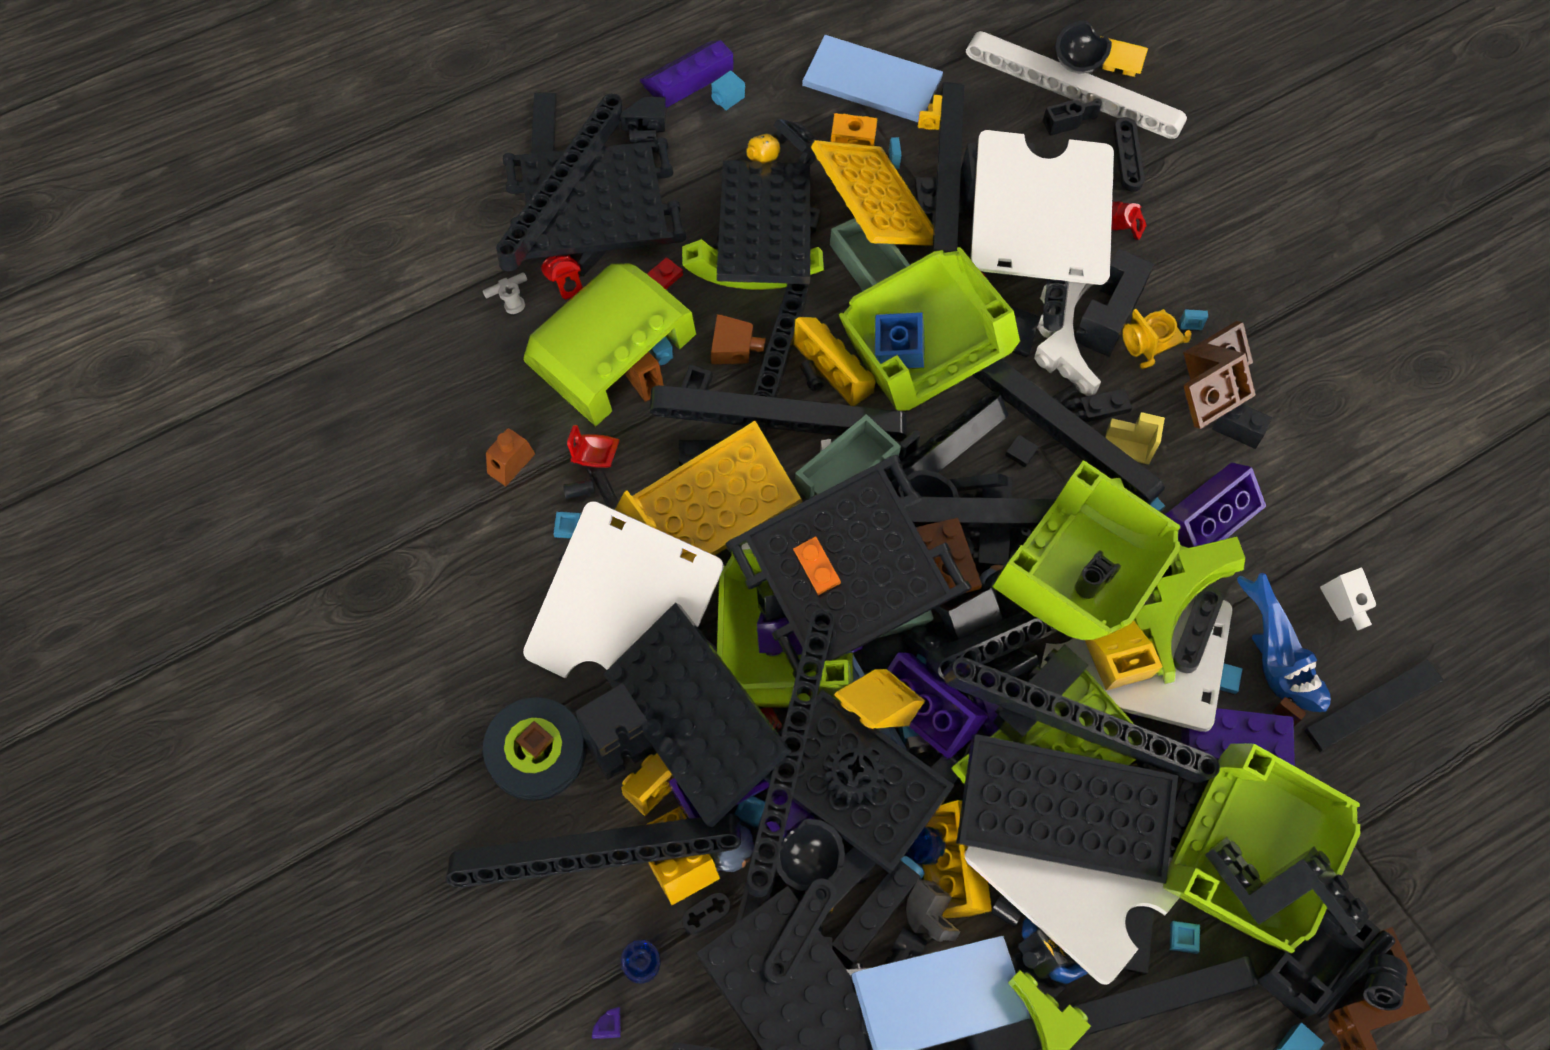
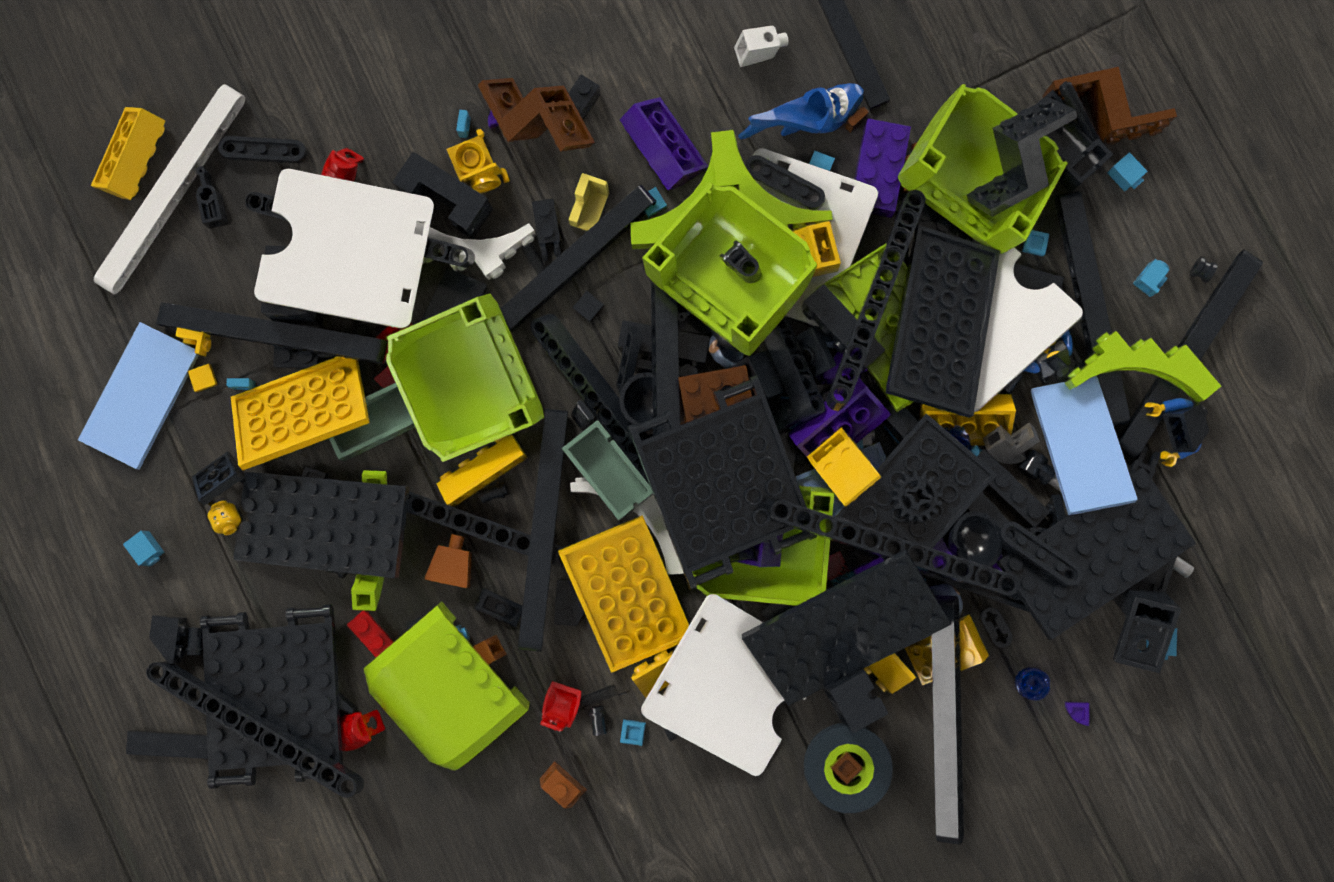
camera: 80 degrees left, 20 degrees up
light grey piece [483,273,527,314] -> none
dark purple slope [640,40,733,108] -> none
orange plate [793,537,841,595] -> none
light orange brick [831,113,877,146] -> none
blue brick [875,313,924,368] -> none
black cylinder [1055,20,1112,74] -> none
black wheel [1363,954,1408,1010] -> none
none -> yellow tile [188,364,218,392]

